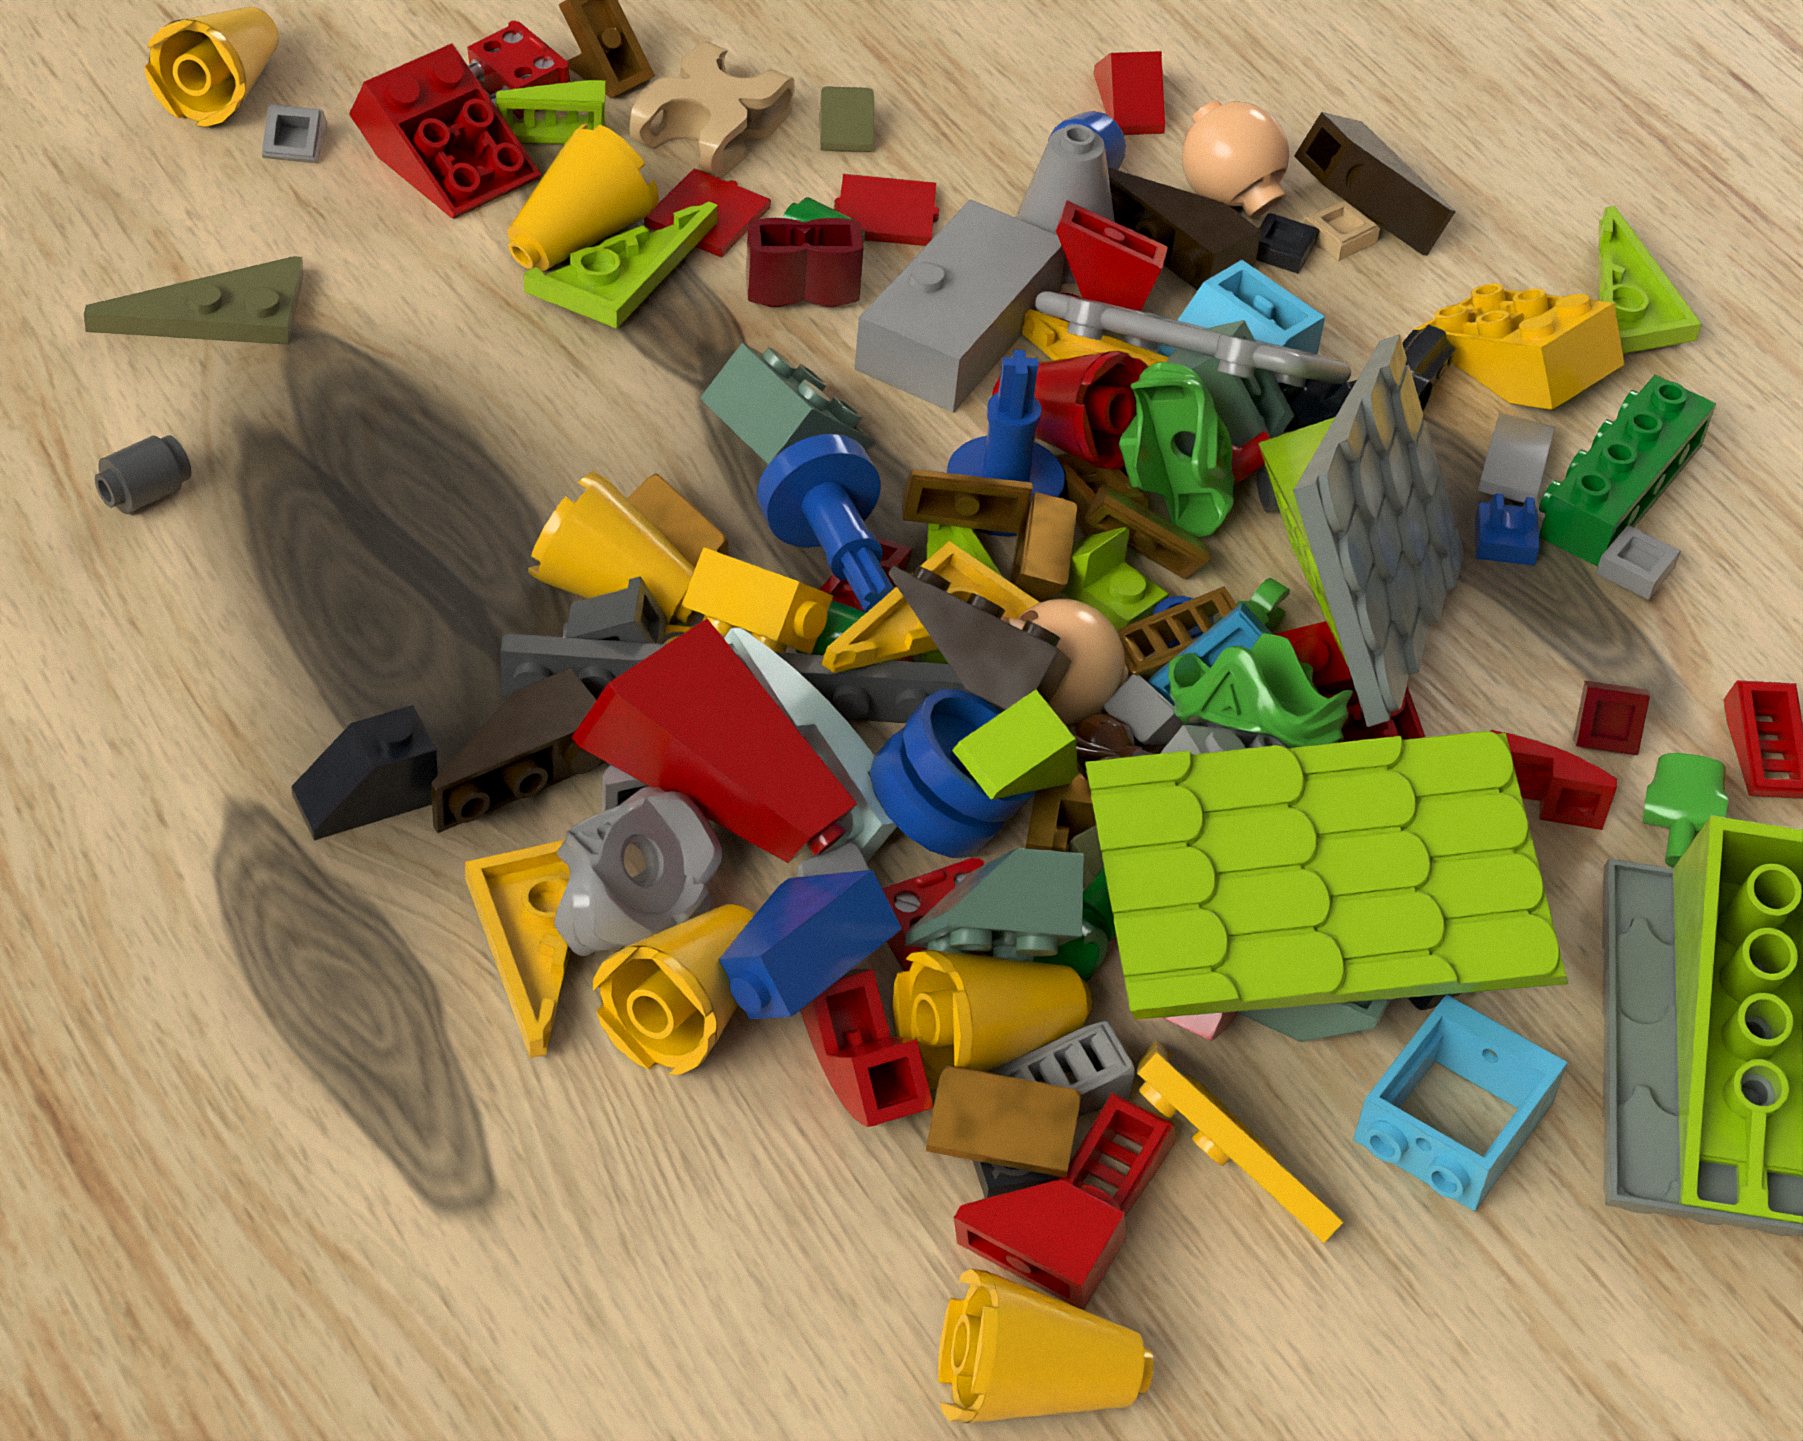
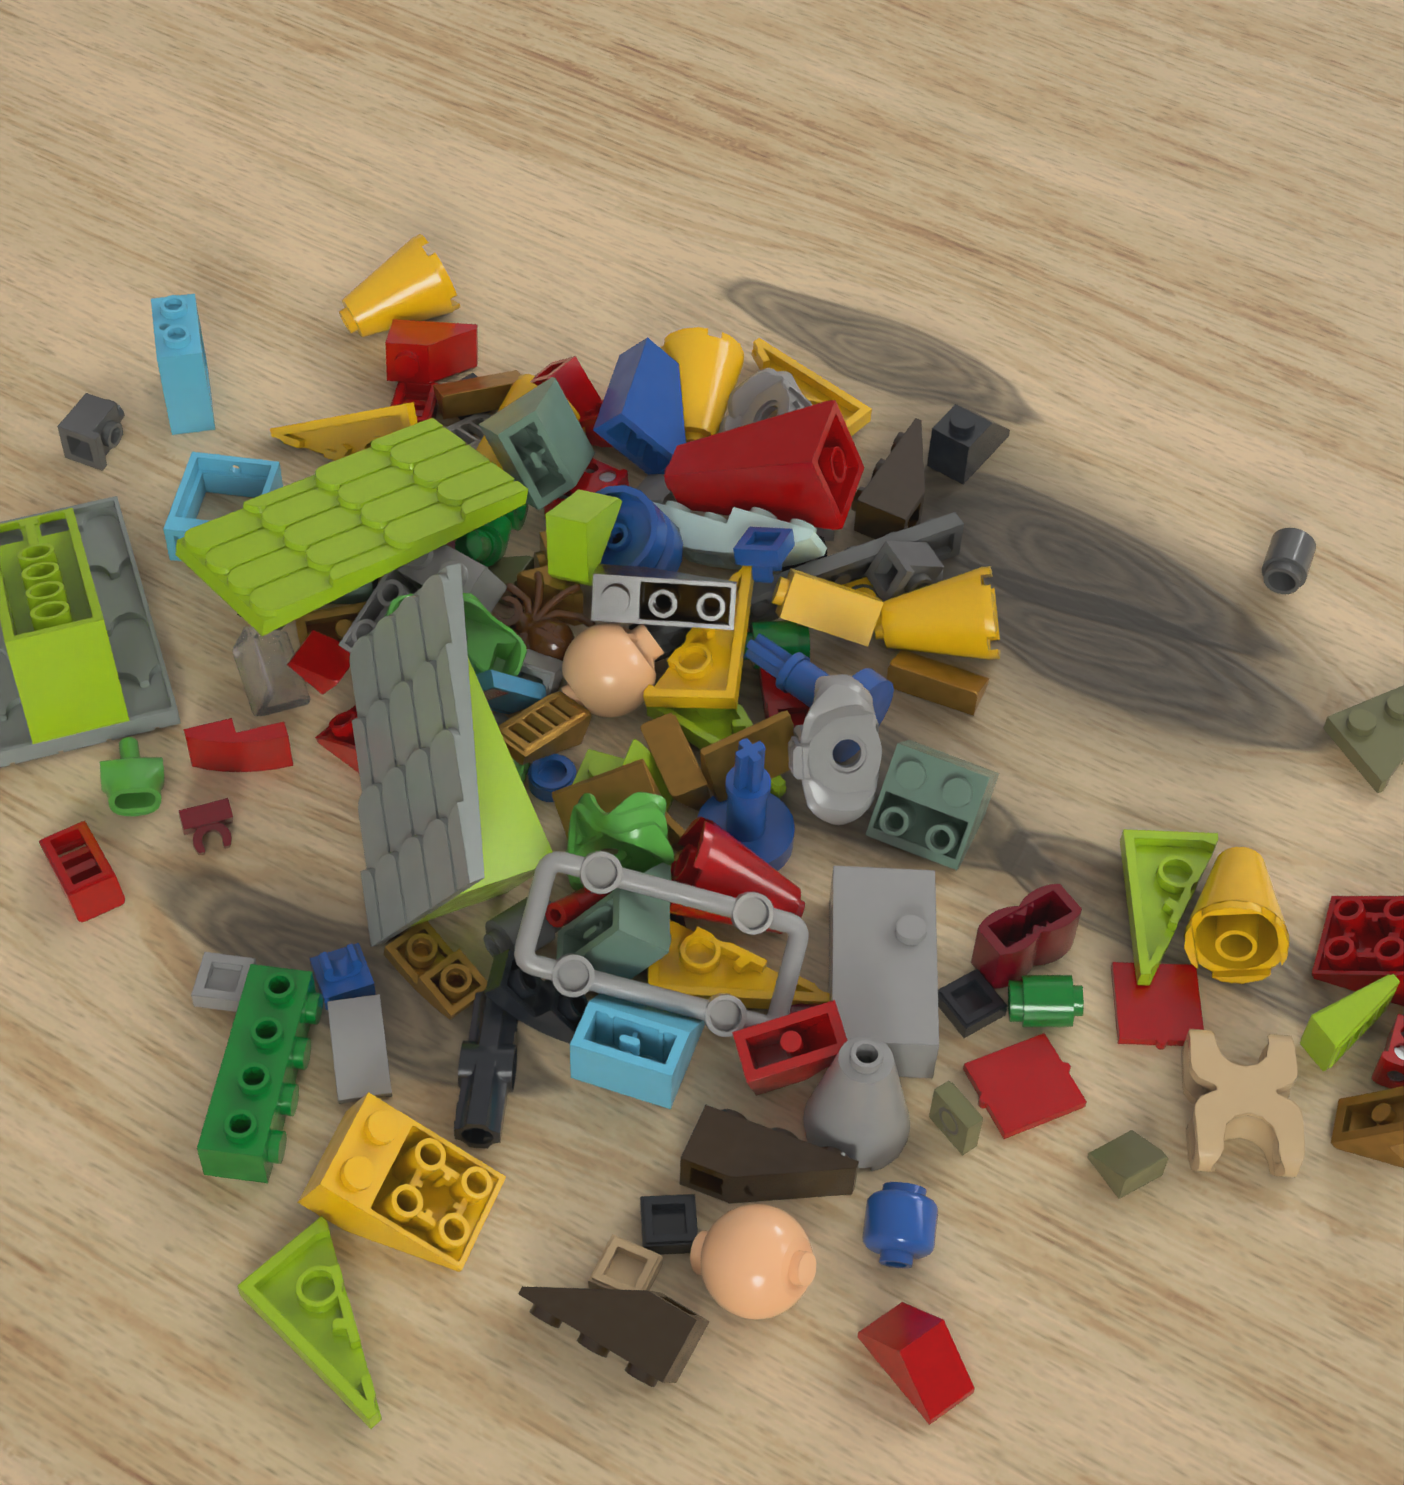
camera: 155 degrees right, 5 degrees up
none -> dark grey brick [57,393,125,471]
none -> medium azure window [151,294,215,435]
none -> blue tile [733,527,795,583]
none -> light grey piece [788,674,882,825]
none -> olive tile [929,1081,983,1156]
none -> black tile [938,969,1008,1038]

